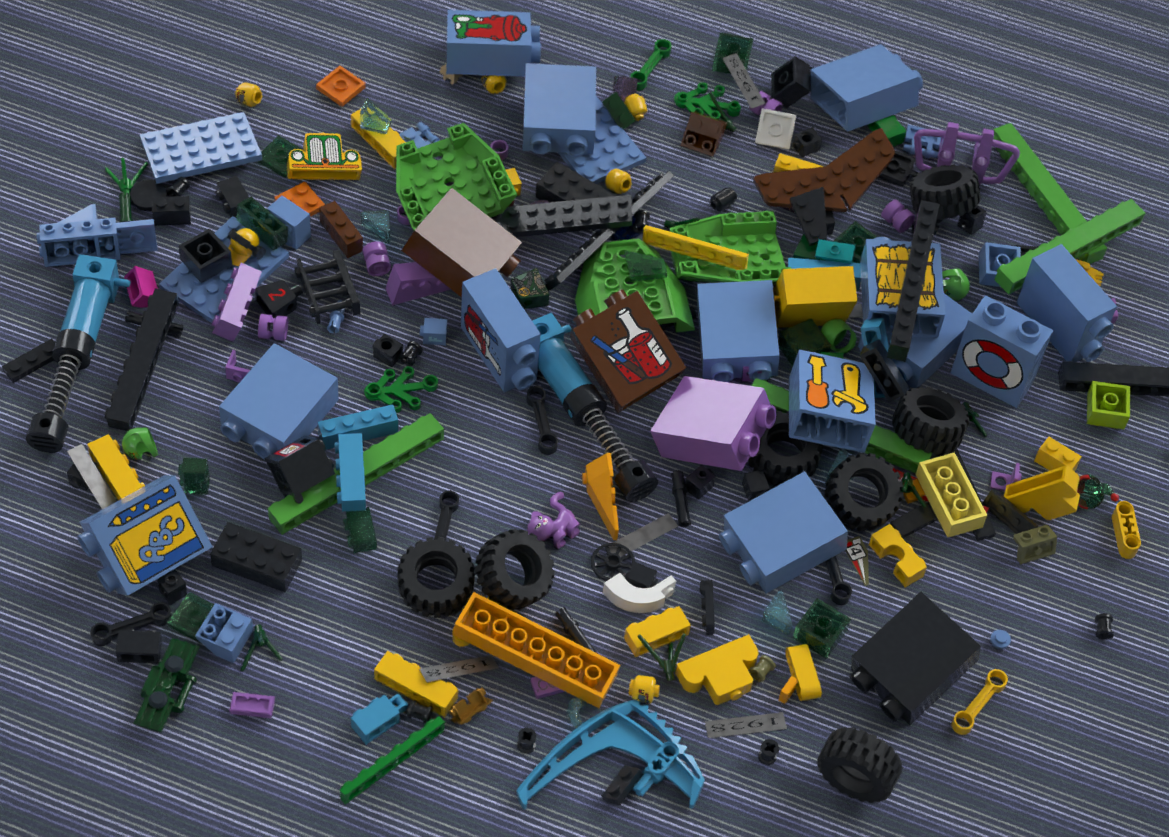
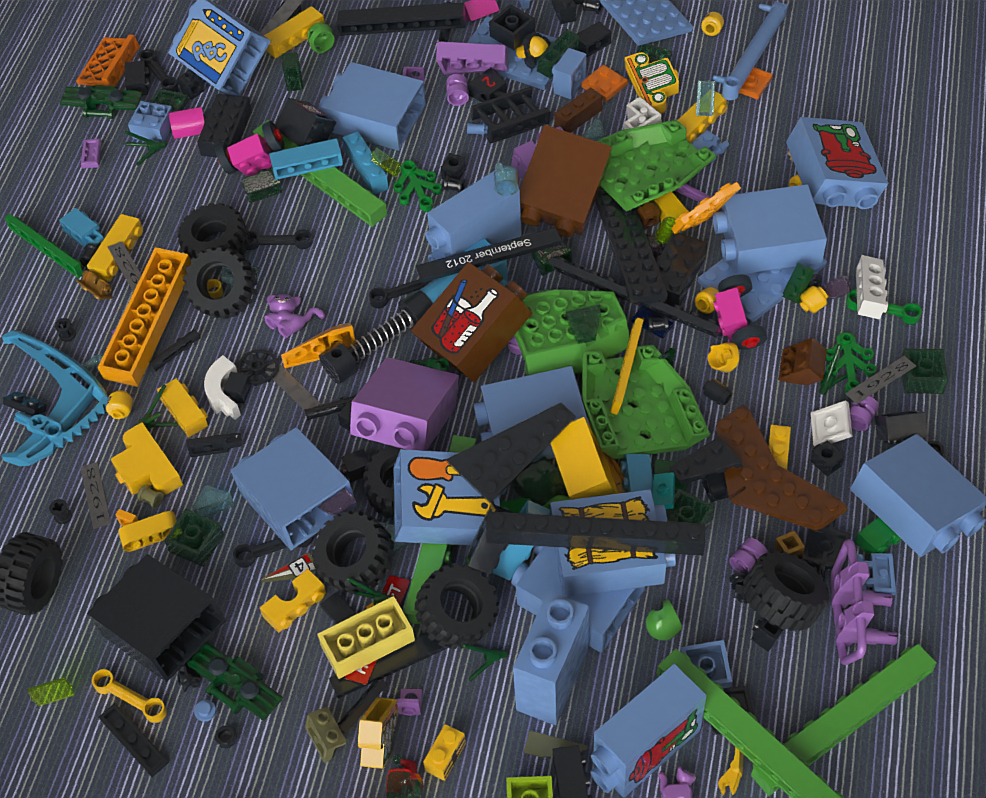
camera: 90 degrees right, 0 degrees up
none -> clear neon green piece [27,677,75,707]
none -> orange fence [76,35,140,86]
none -> black tile [98,703,169,777]
none -> dark pink brick [168,107,205,139]
none -> dark green piece [187,642,283,721]
none -> dark pink brick [215,121,284,177]
none -> black tile [215,726,237,748]
none -> clear purple brick [318,488,356,515]
none -> clear neon green piece [371,147,400,177]
none -> dark green pin [409,357,449,370]
none -> black tile [415,227,562,283]
none -> black wing [446,403,576,504]
none -> clear light blue piece [494,163,519,196]
none -> olive sticker [523,731,588,758]
none -> white brick [624,97,662,129]
none -> clear neon green brick [655,217,676,243]
none -> light orange plate [671,182,741,234]
none -> yellow hair [707,342,739,373]
none -> medium blue piece [713,1,788,100]
none -> brick [713,274,767,350]
none -> pearl gold brick [774,530,805,559]
none -> white brick [856,255,888,319]

